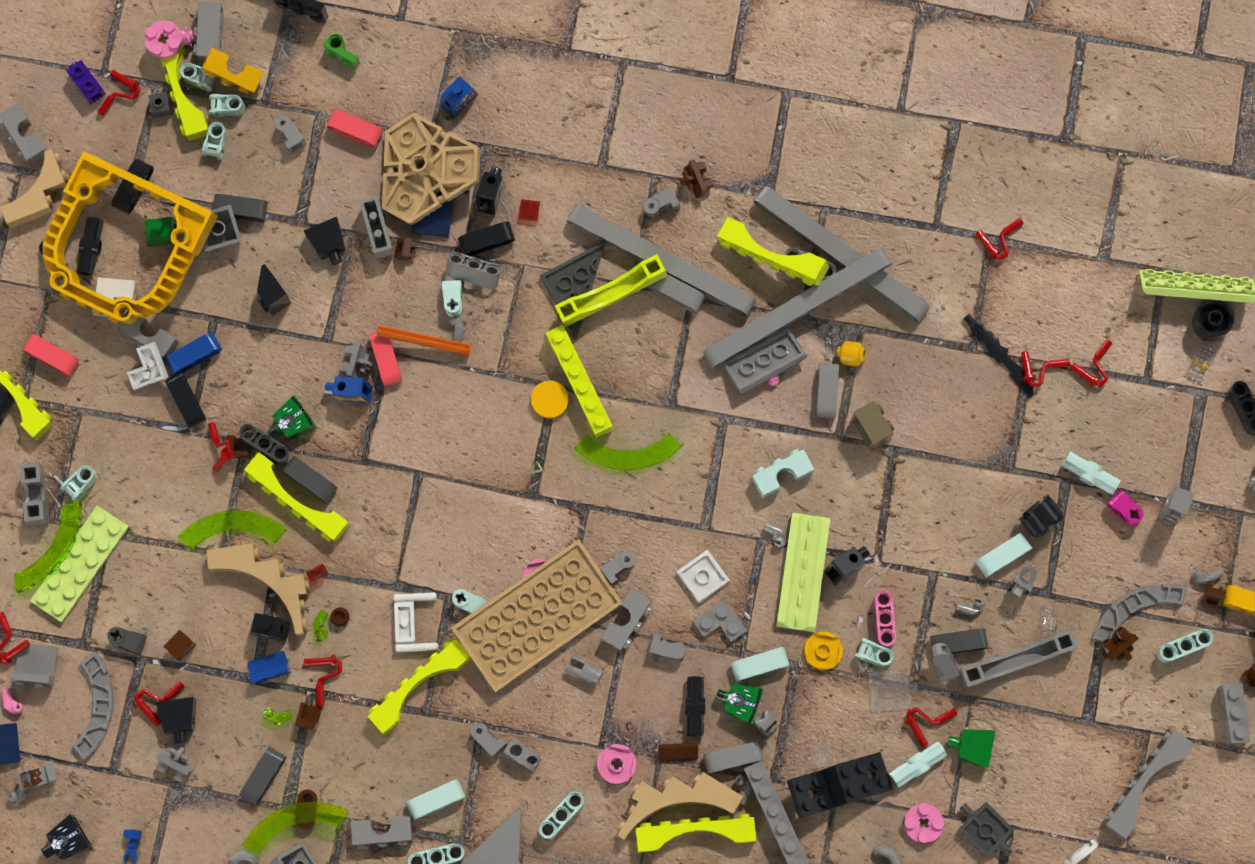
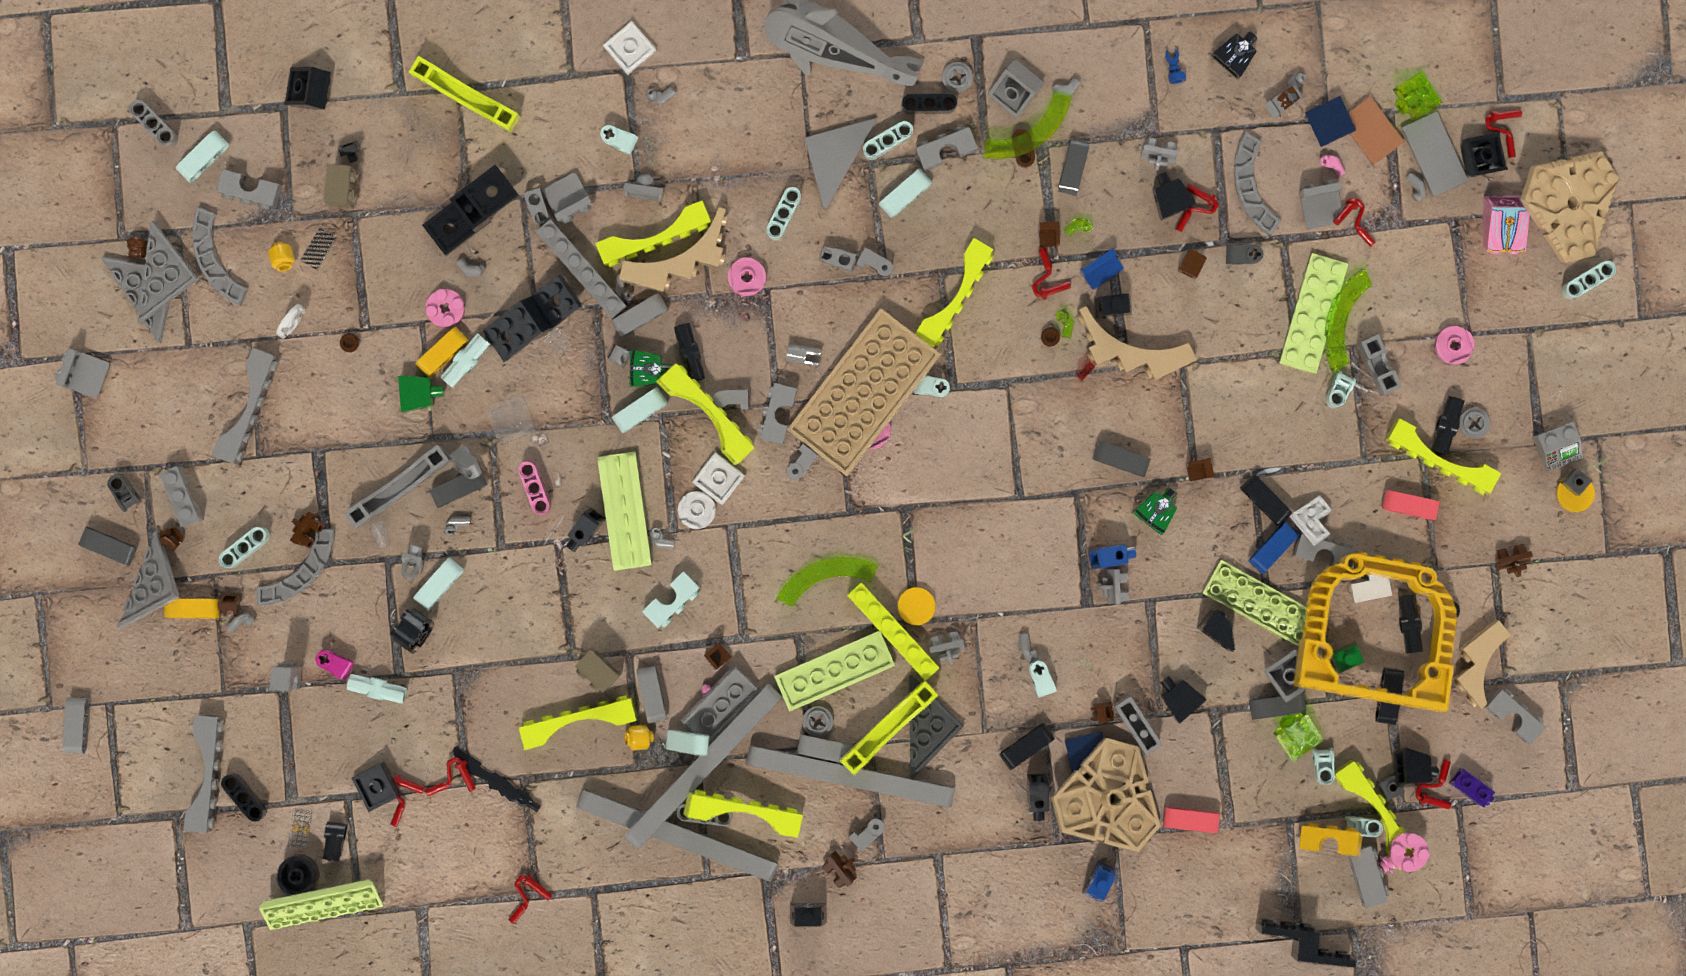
camera: 155 degrees right, 10 degrees up
clear neon green tile [178,510,287,550] -> none
light aqua piece [208,94,246,117] -> none
red piece [208,422,234,472] -> none
dark grey beam [239,424,289,465] -> none
neon yellow arch [244,452,350,543] -> none
light grey leg [275,115,306,154] -> none
bright green plate [323,34,360,69] -> none
coral beam [369,332,402,386] -> none
orange axle [377,325,472,357] -> none
white plate [394,593,439,652] -> none
light grey beam [445,252,501,289] -> none
clear red tile [519,199,540,221] -> none
reddish brown slope [658,743,698,761] -> none
light grey plate [693,599,747,642] -> none
yellow tile [804,632,843,670] -> none
light aqua piece [854,638,893,668] -> none
red piece [904,707,957,748] -> none
dark grey plate [958,802,1014,858] -> none
none -> black piece [323,821,347,862]
none -> reddish brown plate [340,333,359,353]
none -> black tile [351,761,401,812]
none -> yellow beam [415,327,469,378]
none -> neon yellow arch [519,695,638,750]
none -> neon yellow arch [656,363,755,465]
none -> light aqua beam [666,730,709,755]
none -> white tile [678,491,716,529]
none -> reddish brown panel [704,642,731,670]
none -> yellowish green plate [774,631,895,712]
none -> black torso [790,903,827,927]
none -> light grey gear [802,706,833,737]
none -> light grey hips [929,631,965,665]
none -> yellowish green plate [1203,560,1306,647]
none -> clear neon green plate [1273,711,1324,762]
none -> black torso [1393,748,1439,788]

